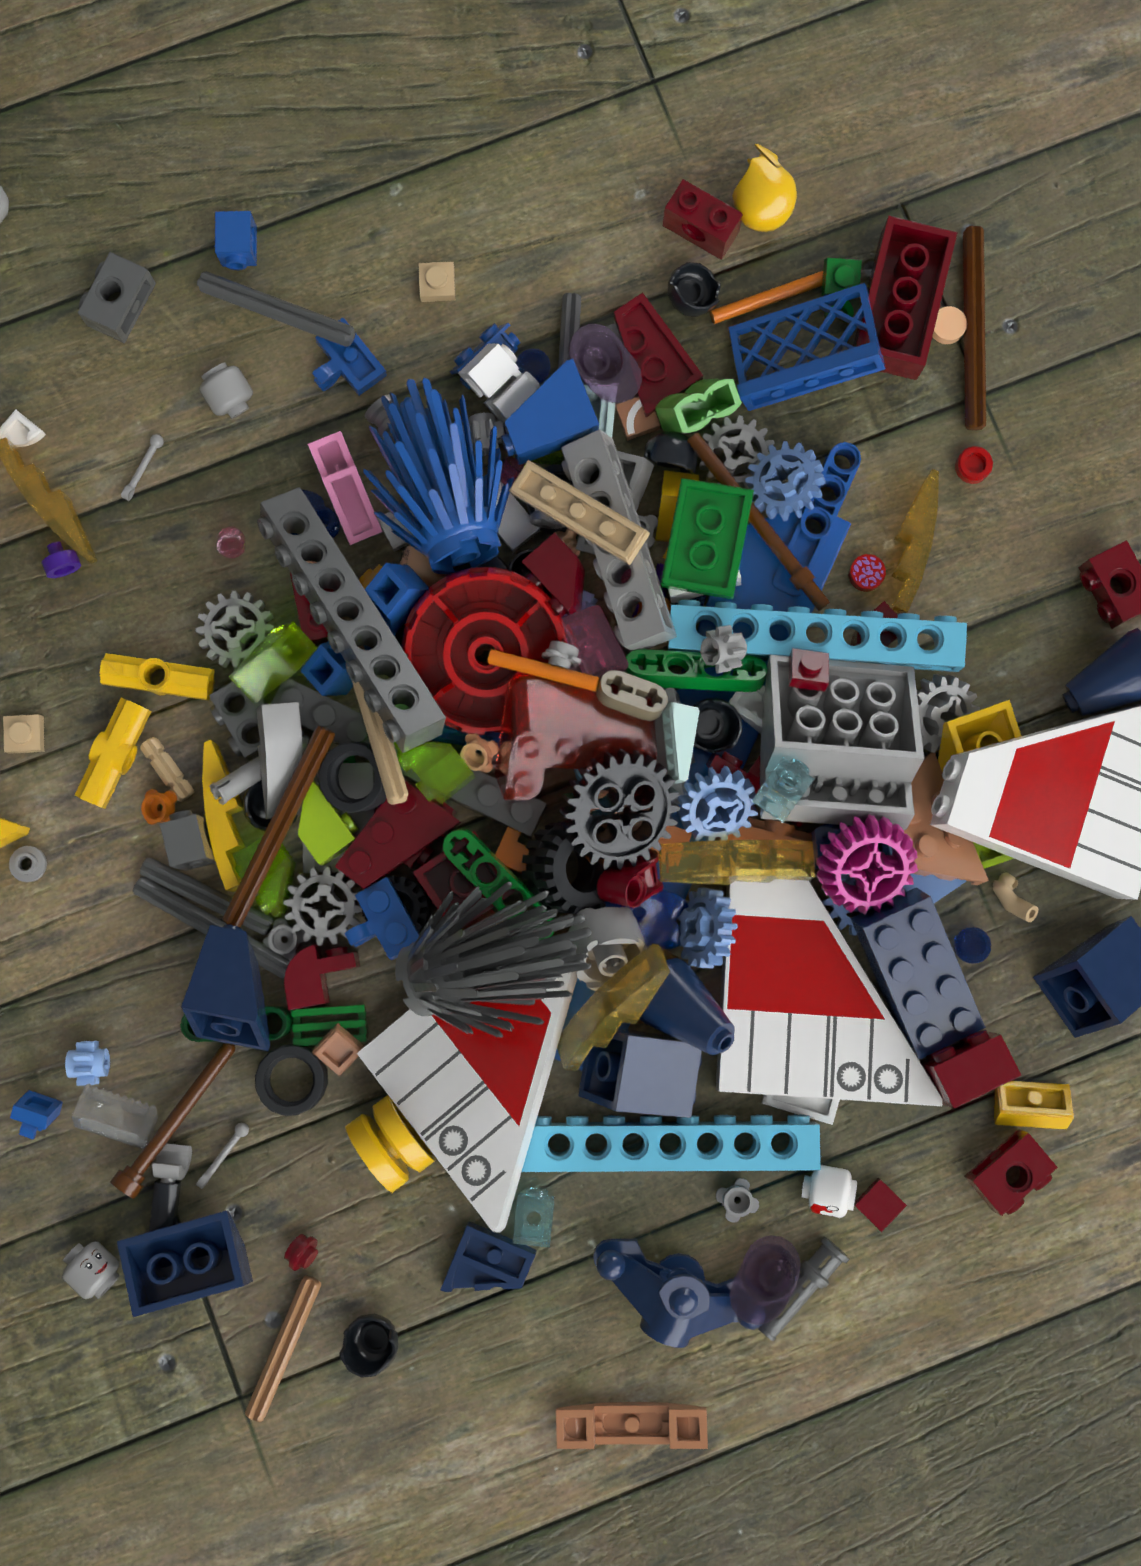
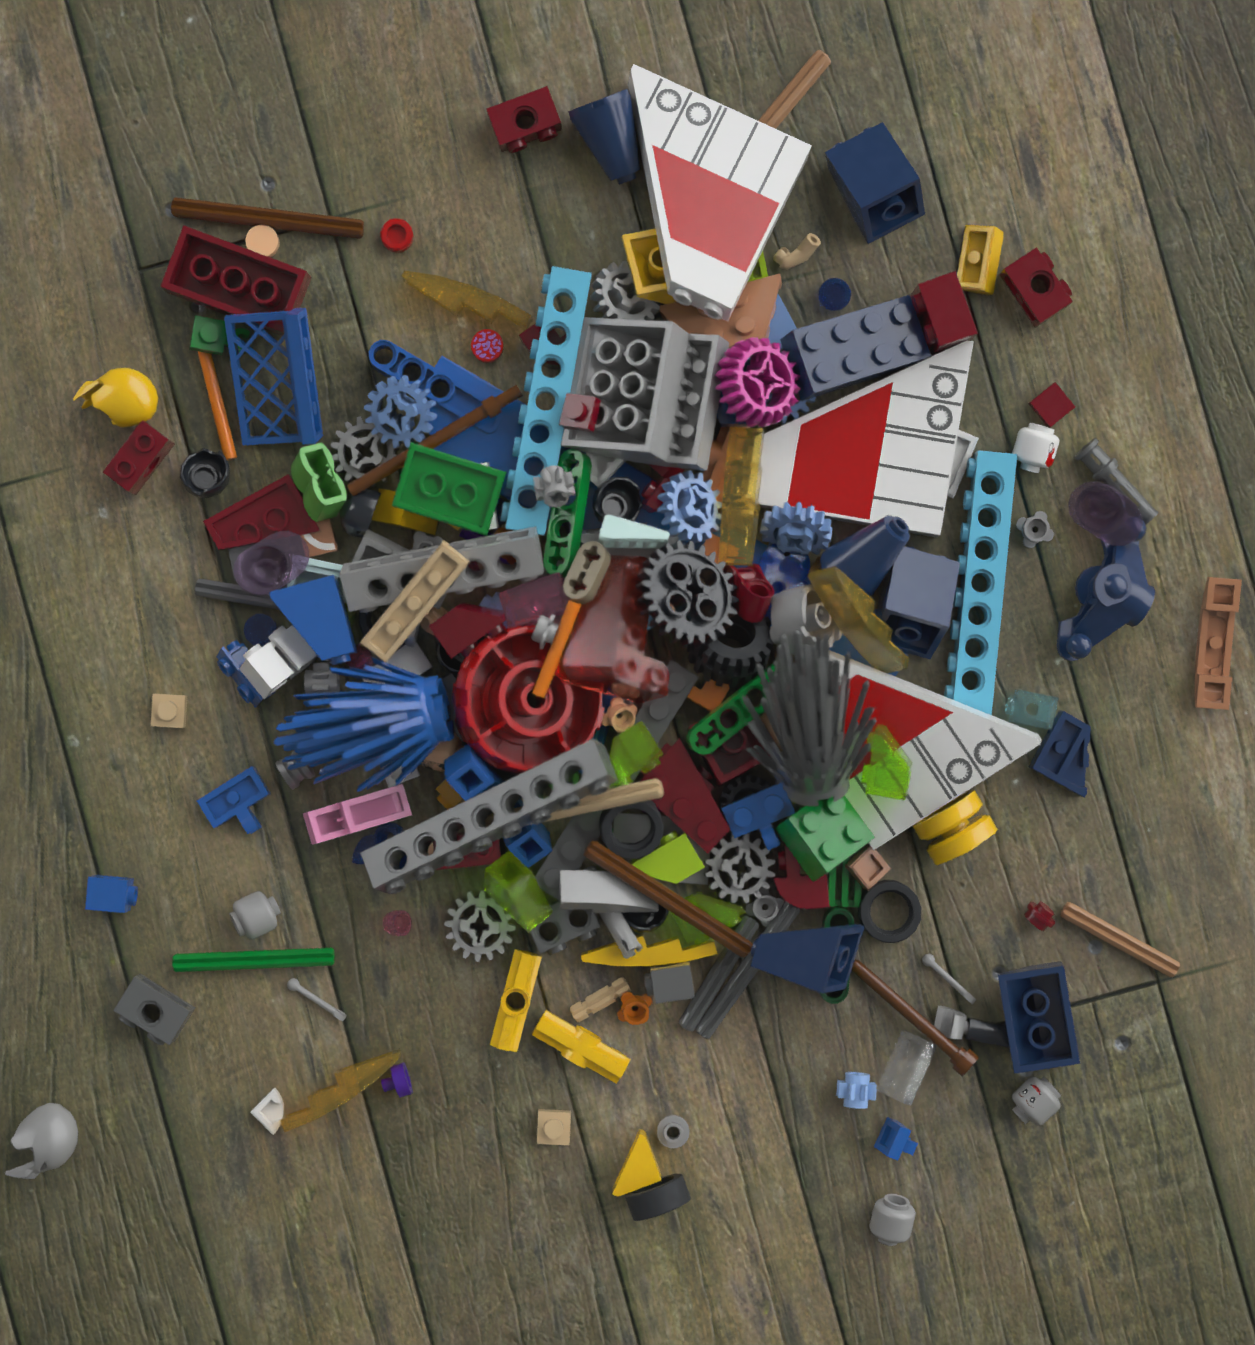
camera: 85 degrees left, 5 degrees up
dark grey axle [197,271,356,347] -> none
black hair [339,1313,398,1378] -> none
clear light blue brick [752,757,814,823] -> none
none -> green axle [172,947,335,972]
none -> green brick [774,795,875,882]
none -> clear neon green slope [861,724,913,800]

